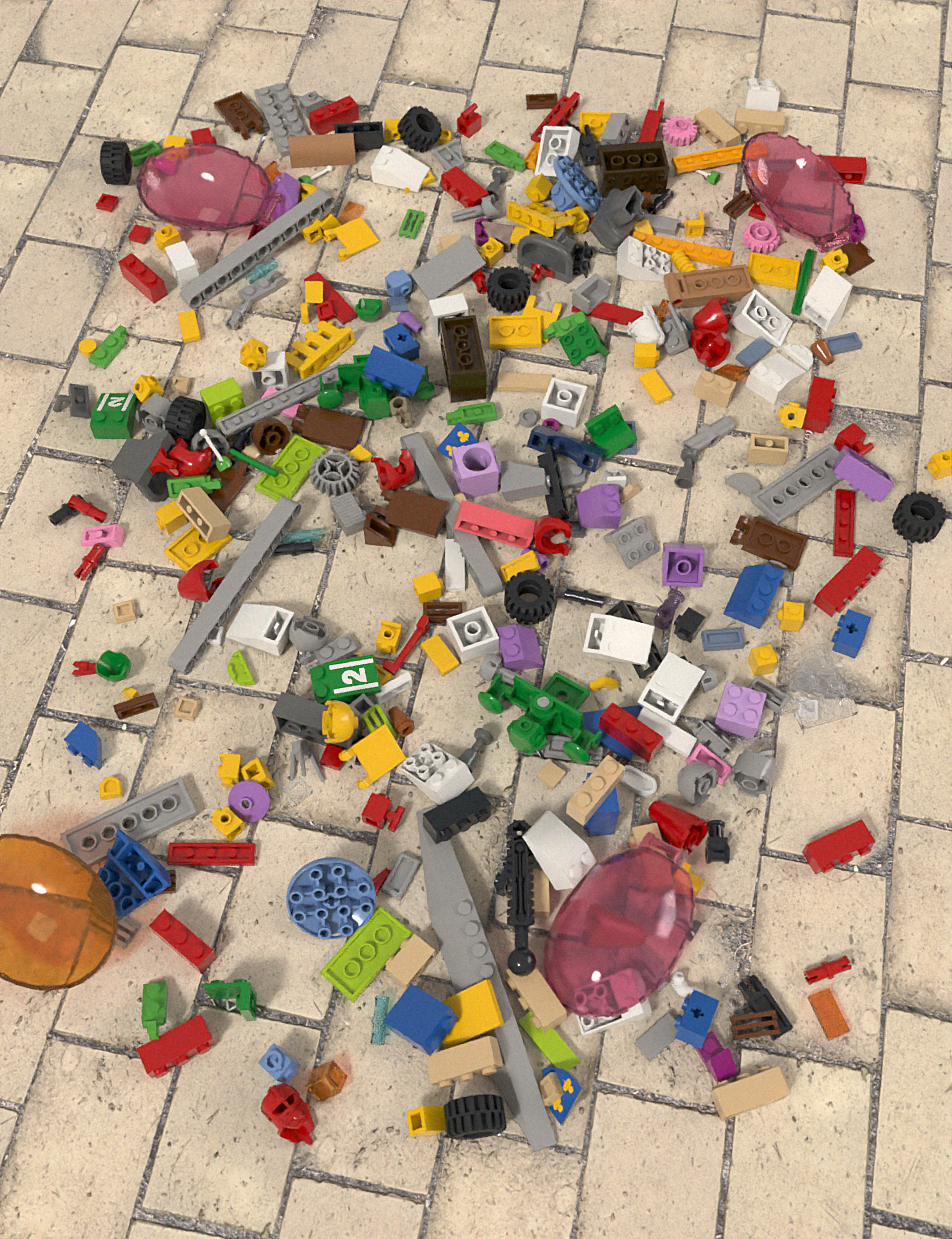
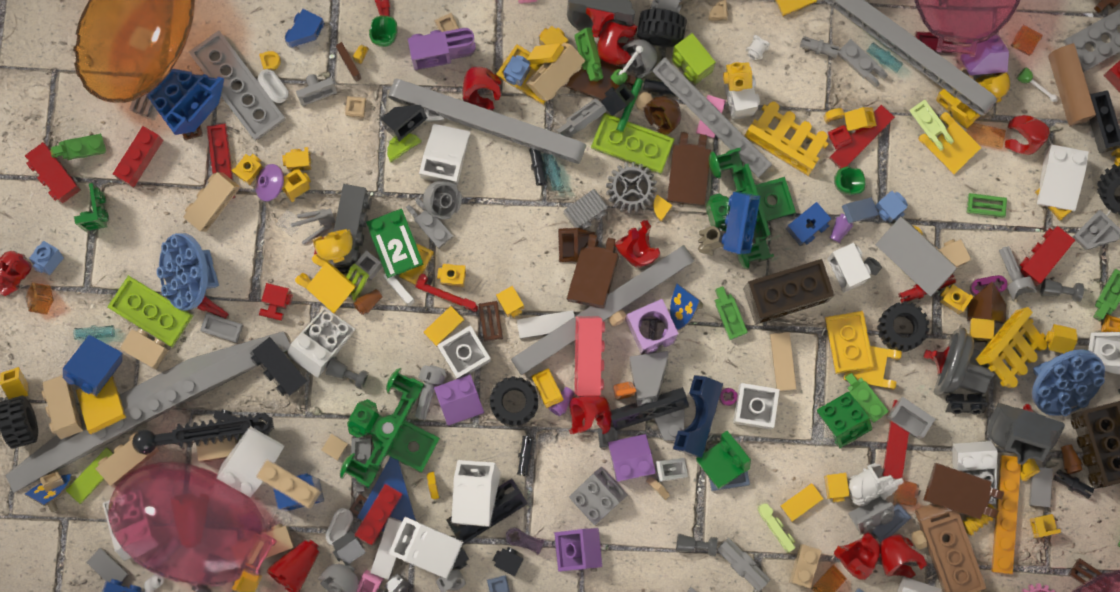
camera: 80 degrees right, 20 degrees up
light grey tile [519,409,537,428] -> none
yellow brick [565,206,589,234] -> none
none -> tan brick [183,172,240,232]
none -> white tile [258,69,289,103]
none -> light grey tile [296,74,337,106]
none -> dark grey brick [332,530,366,566]
none -> black slope [380,105,427,142]
none -> medium lavender brick [408,28,476,70]
none -> medium blue brick [504,55,531,87]
none -> yellow tile [527,43,564,65]
none -> light grey hinge [557,99,607,138]
none -> black brick [601,83,635,116]
none -> orange slope [613,382,636,400]
none -> white brick [746,35,770,60]
none -> yellowish green hinge [757,503,795,553]
none -> yellowish green hinge [909,100,954,151]
none -> tan tile [911,530,928,550]
none -> reddish brown tile [923,463,1004,519]
none -> red piece [1005,115,1050,155]

